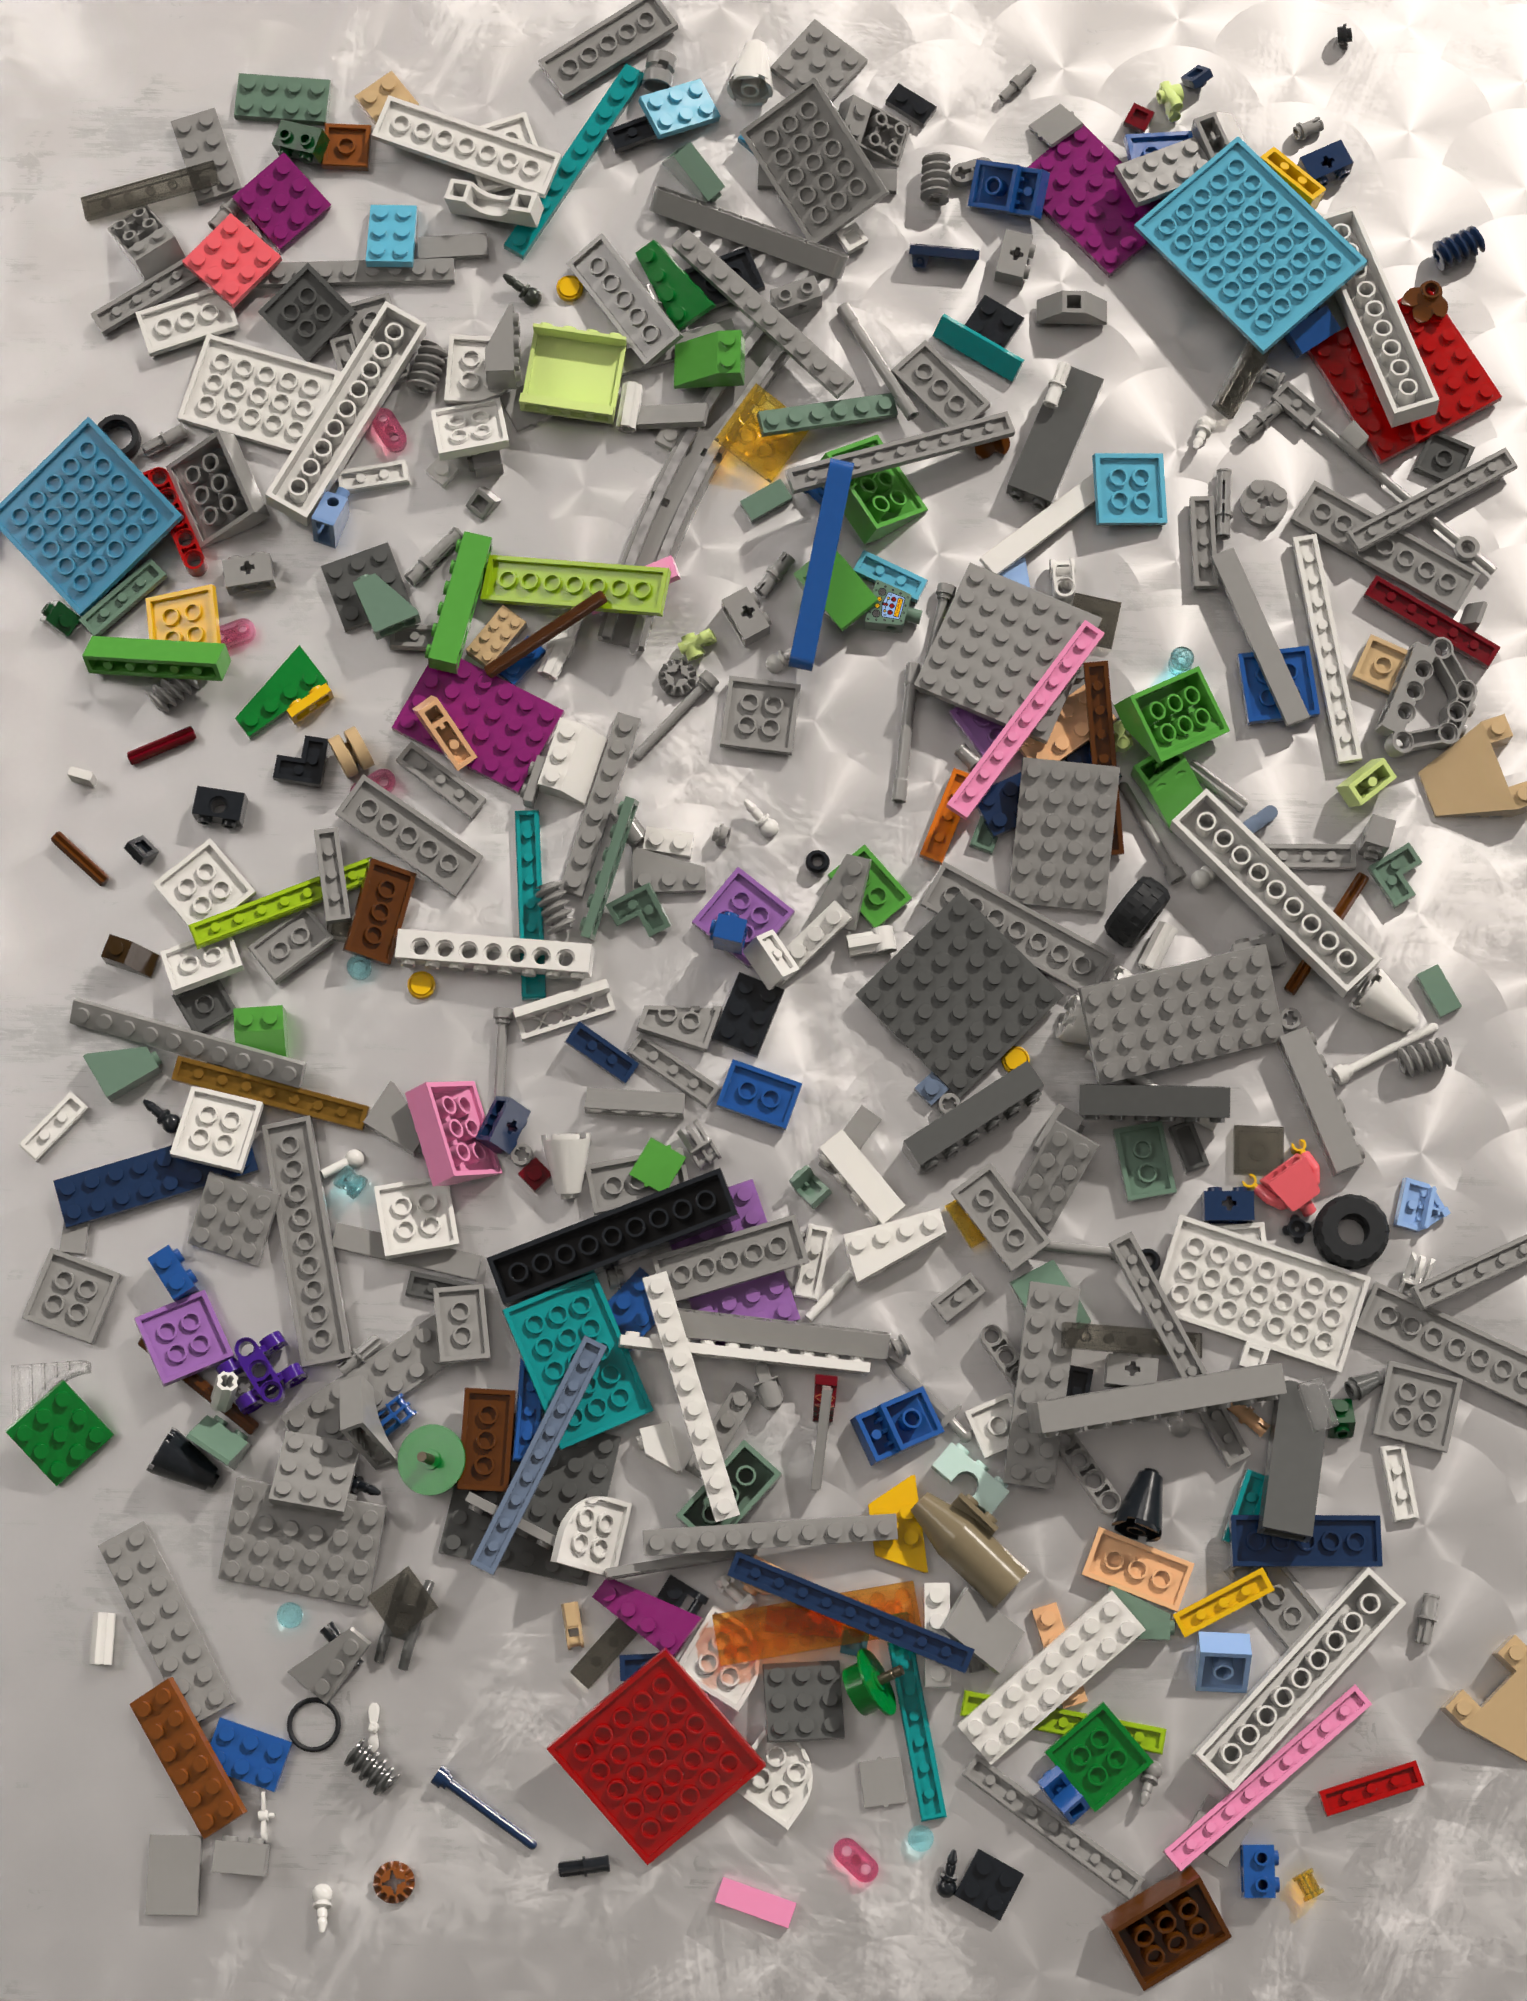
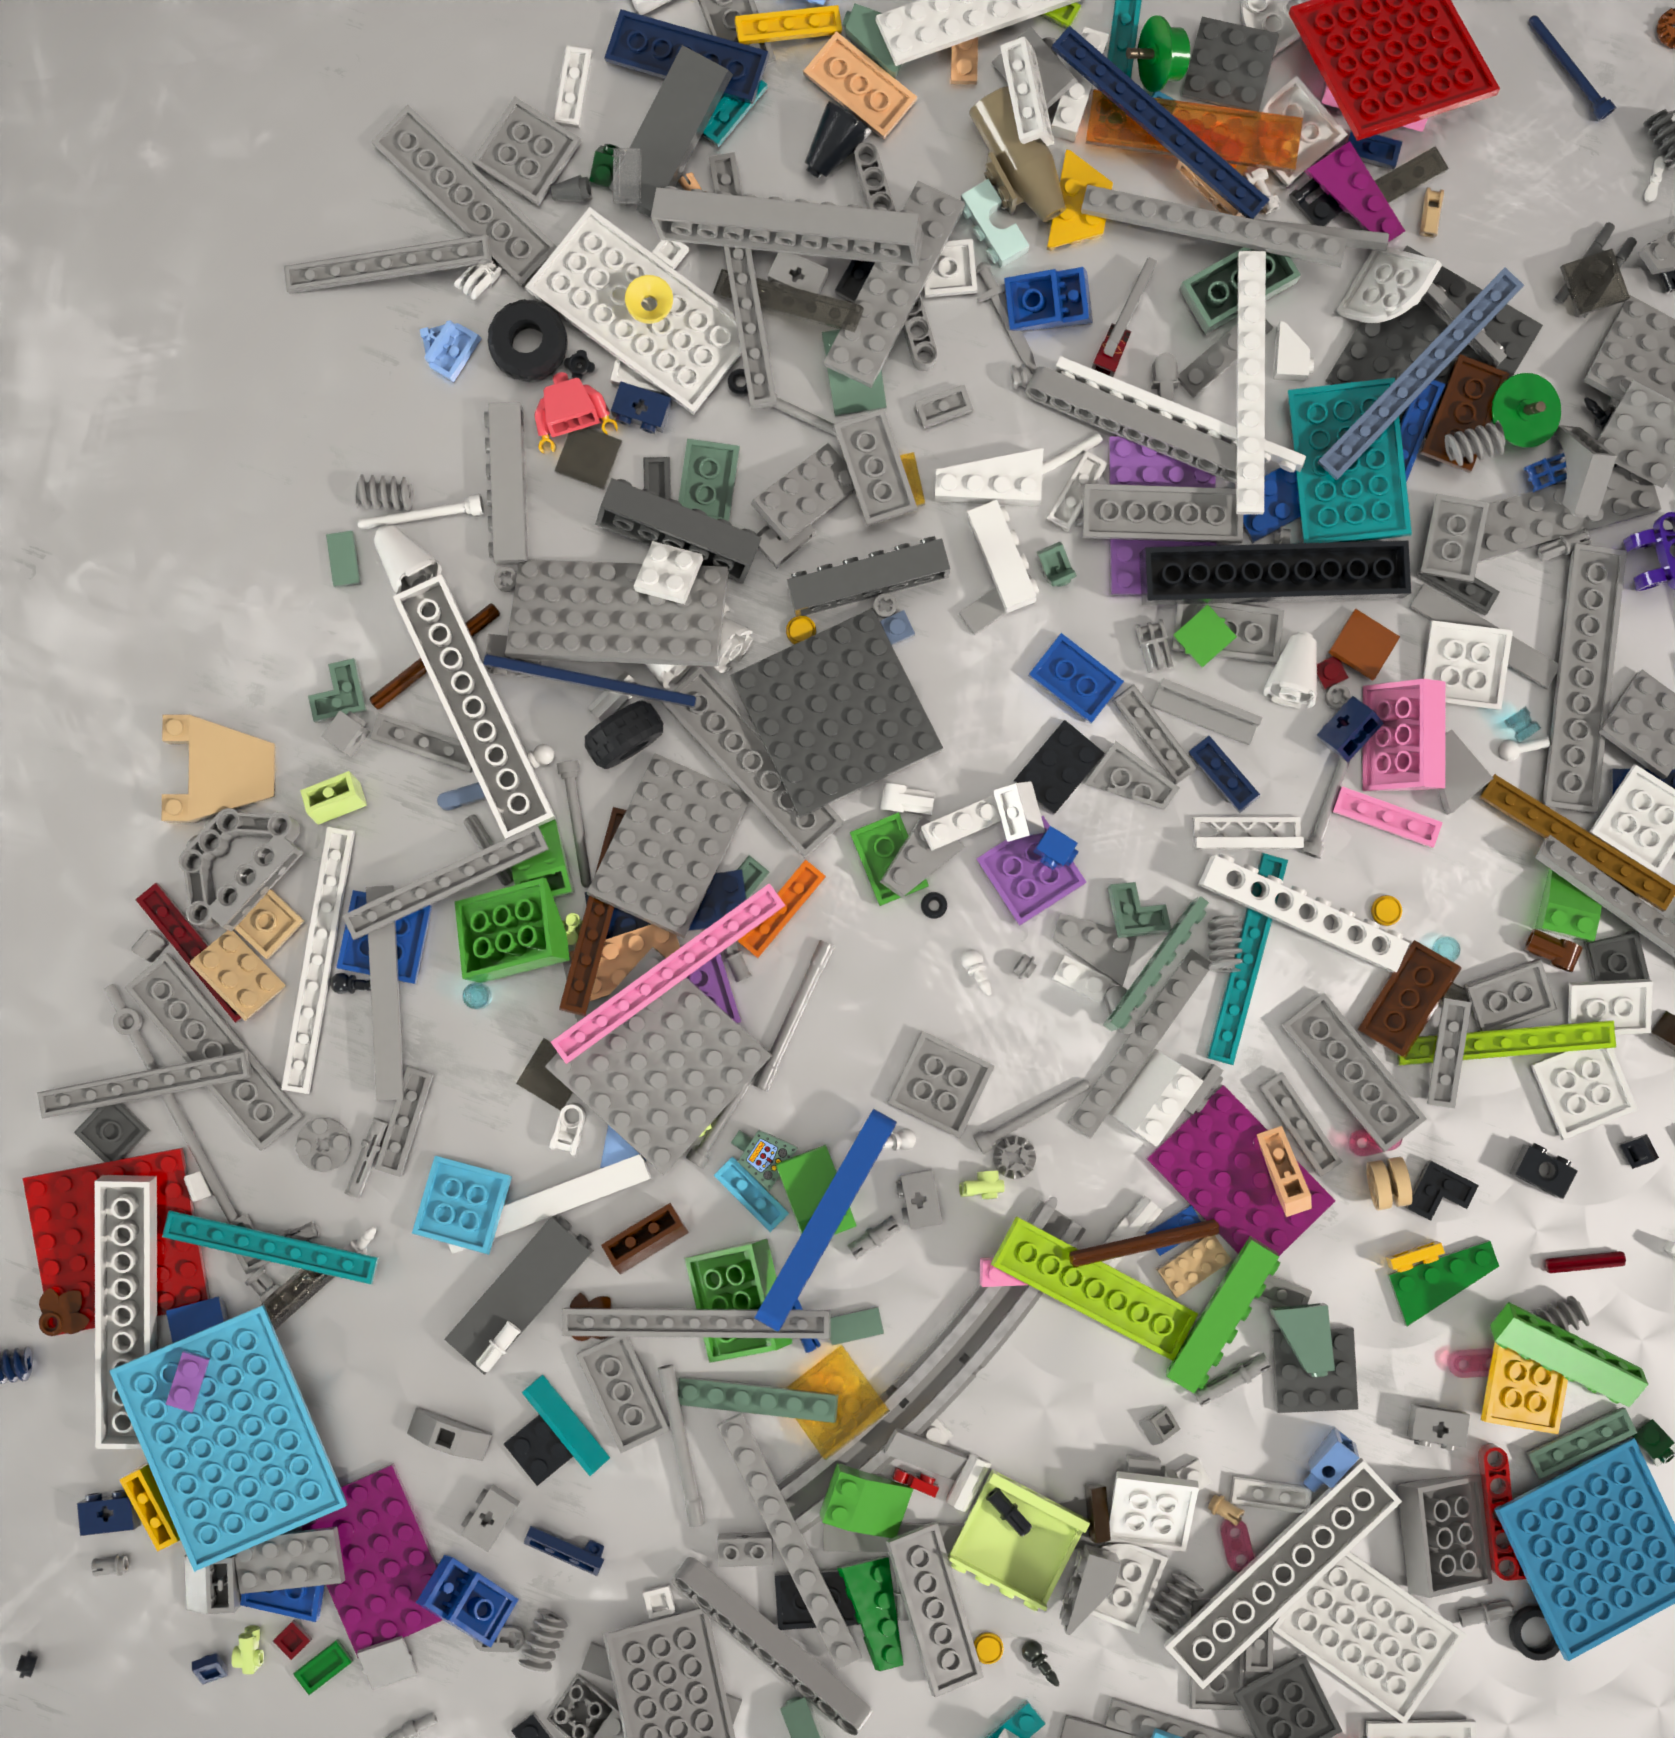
camera: 155 degrees left, 10 degrees up
none -> teal tile [162,1210,379,1284]
none -> medium lavender plate [165,1350,210,1412]
none -> tan plate [190,930,286,1021]
none -> green tile [293,1639,353,1695]
none -> black bar [330,973,371,994]
none -> light grey plate [342,825,549,940]
none -> dark blue tile [483,654,697,708]
none -> reddish brown brick [601,1203,689,1275]
none -> light yellow piece [625,275,673,324]
none -> white plate [634,541,703,605]
none -> red plate [892,1467,939,1498]
none -> black axle [986,1487,1032,1537]
none -> white fence [1000,36,1055,146]
none -> dark brown slope [1085,1484,1111,1544]
none -> tan pin [1208,1495,1245,1526]
none -> dark orange tile [1328,609,1400,681]
none -> bright pink plate [1332,786,1443,848]
none -> light grey piece [1445,421,1505,466]
none -> reddish brown piece [1524,929,1583,973]

